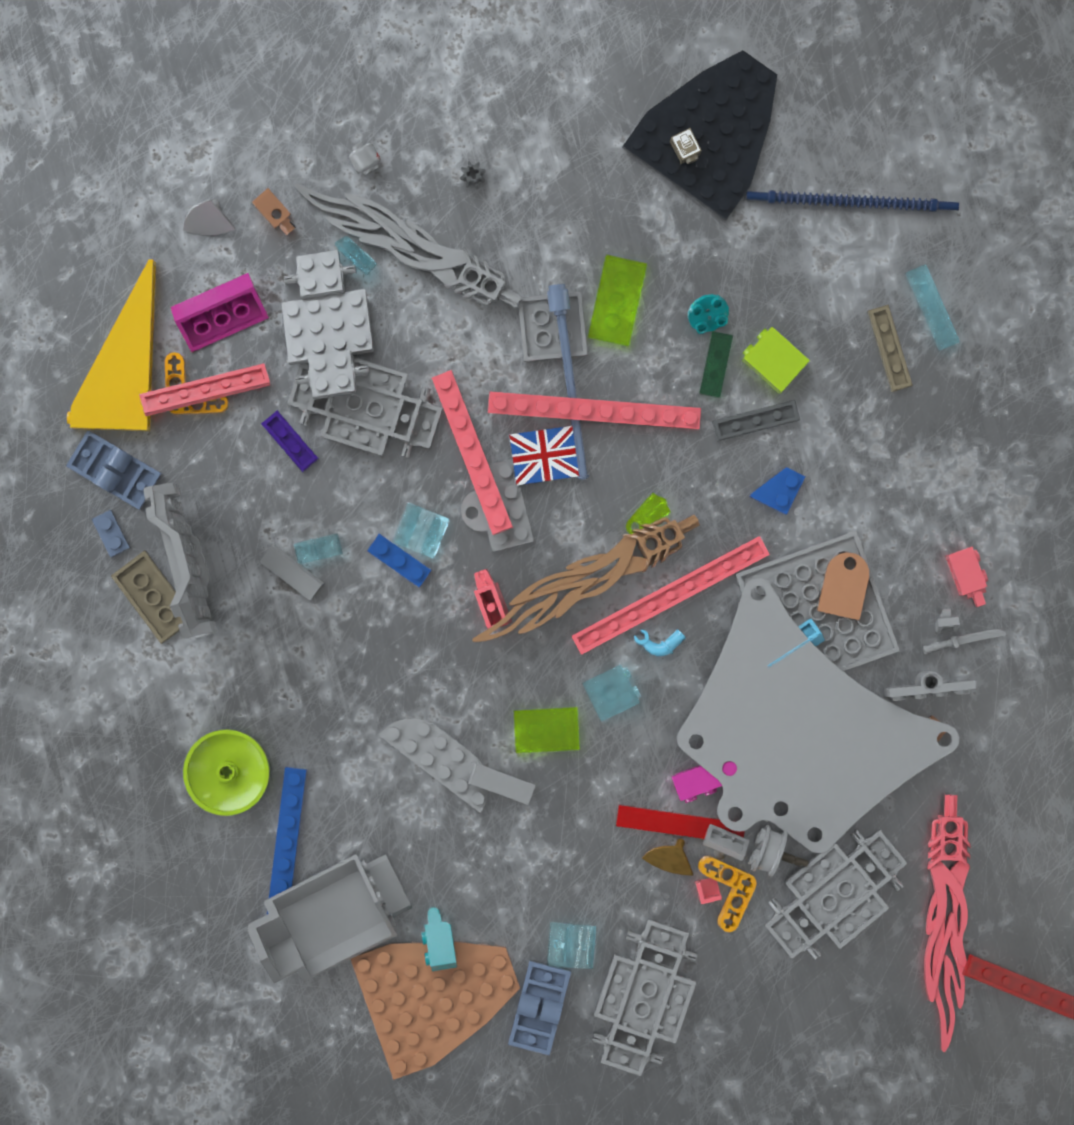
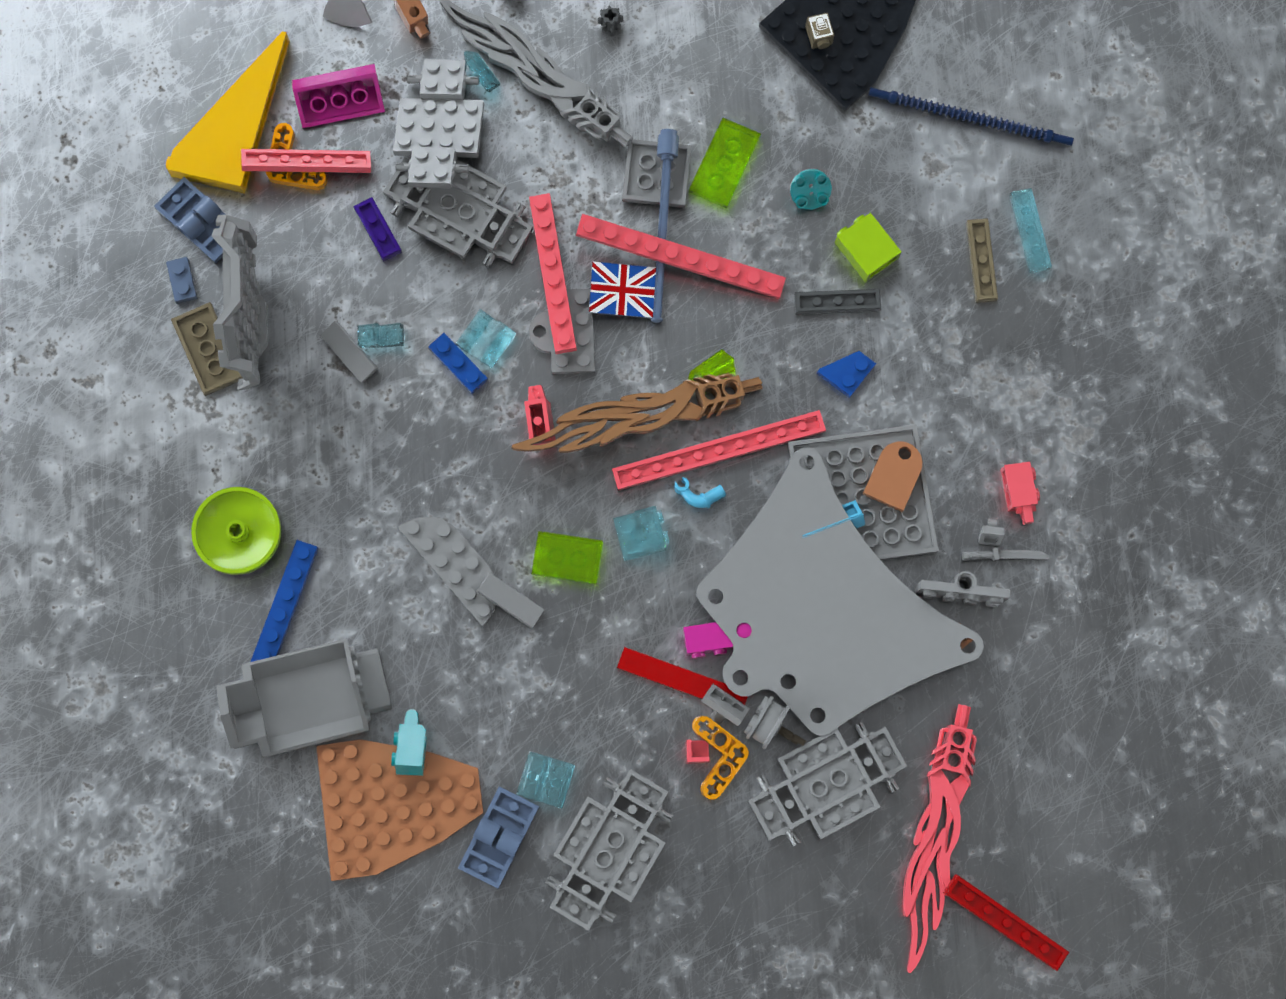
camera: 10 degrees right, 10 degrees down
pearl gold shield [642,839,694,876] -> none
clear green tile [699,331,733,398] -> none

